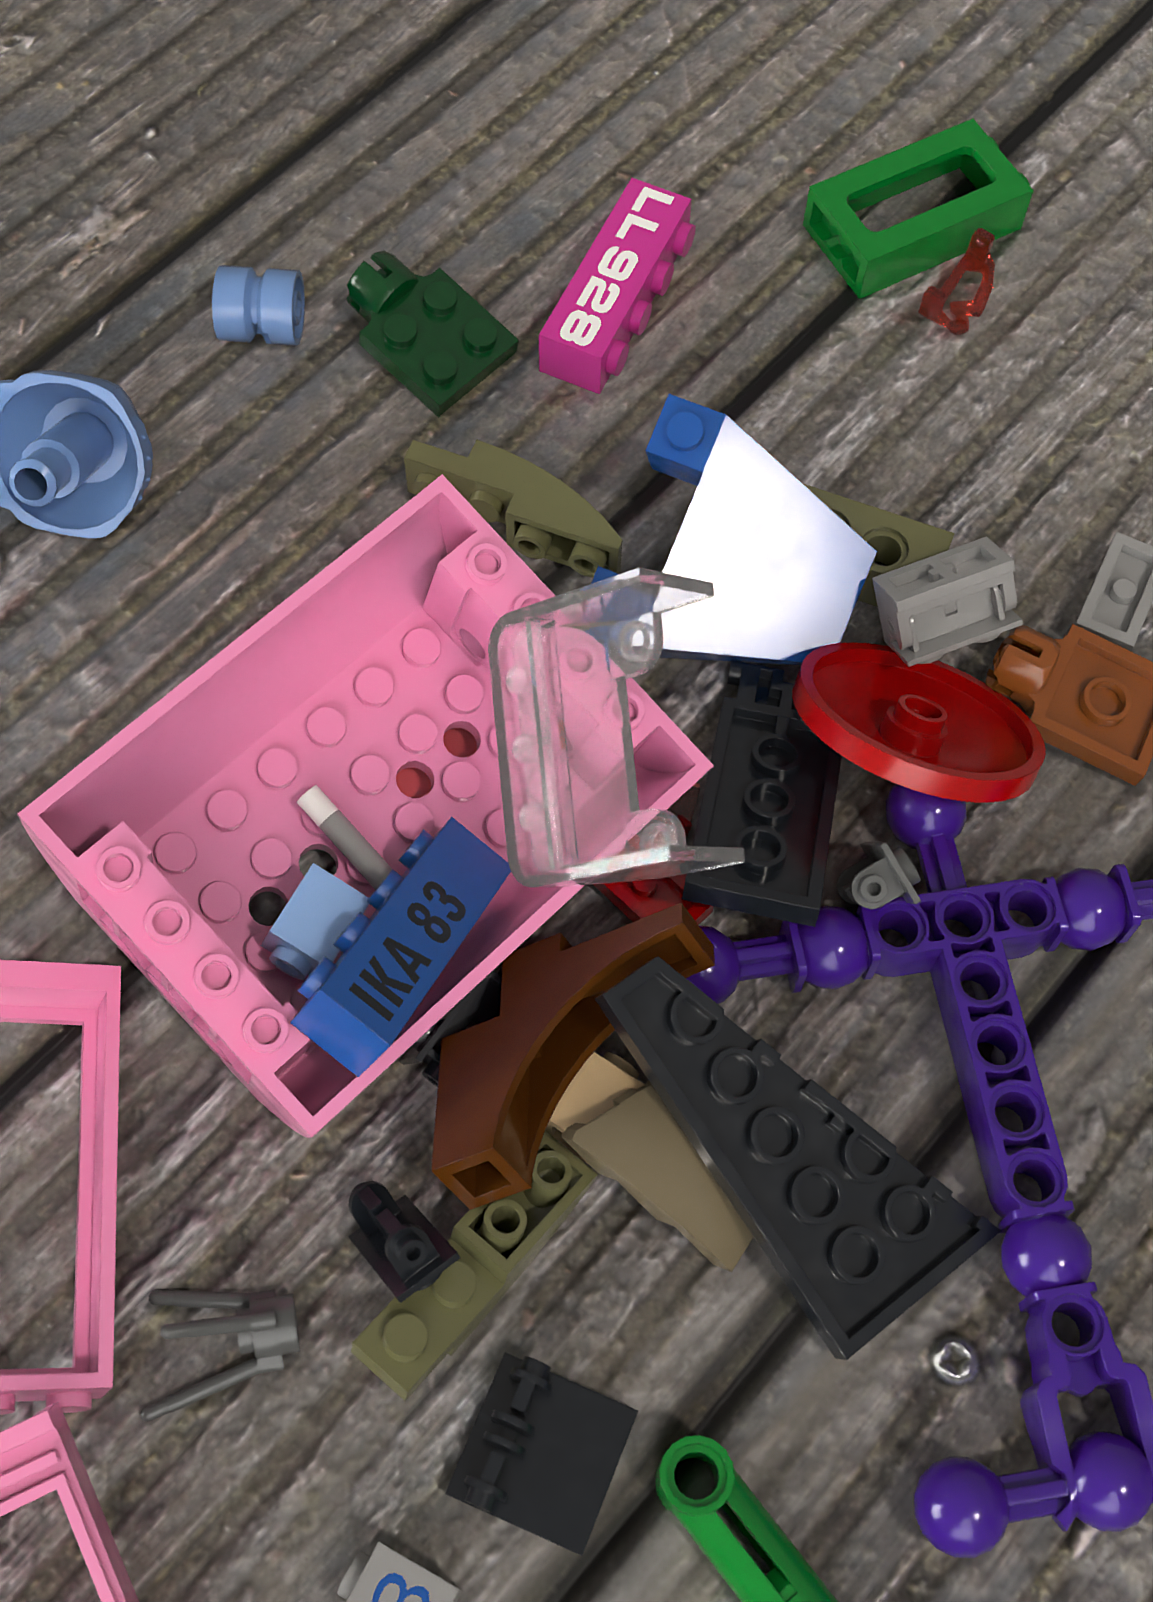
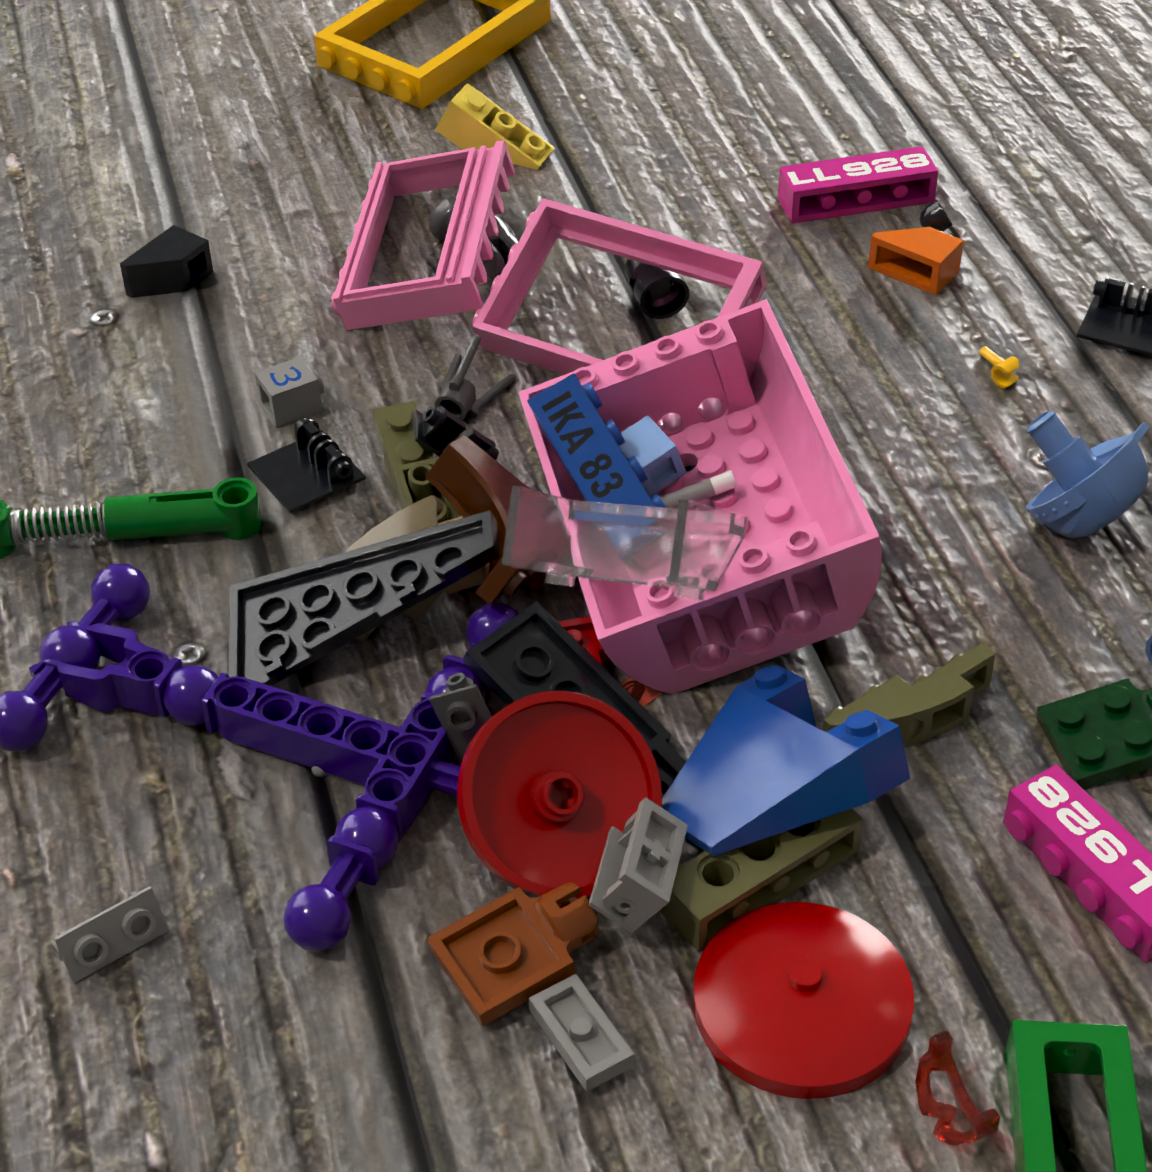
camera: 125 degrees right, 20 degrees down
none -> red dish [693,902,914,1099]

